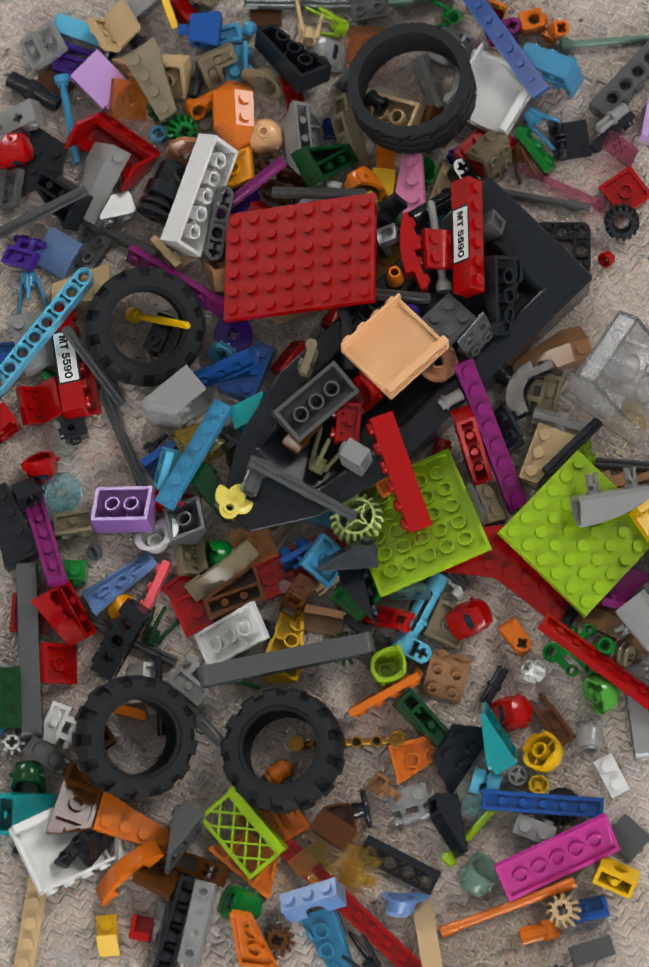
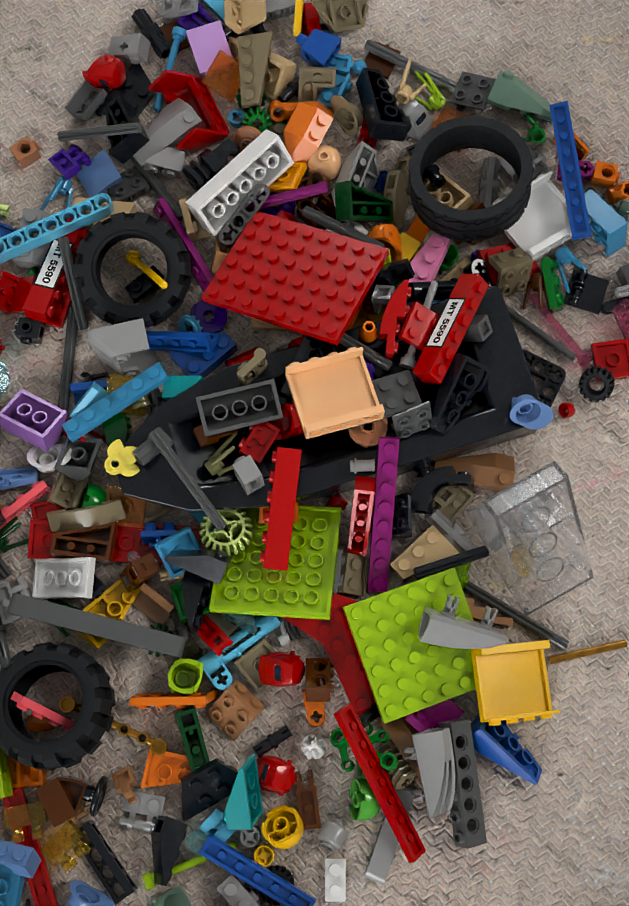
camera: 20 degrees right, 0 degrees up
none -> coral plate [10,691,75,732]
none -> reddish brown brick [306,658,334,702]
none -> medium blue piece [510,394,553,430]

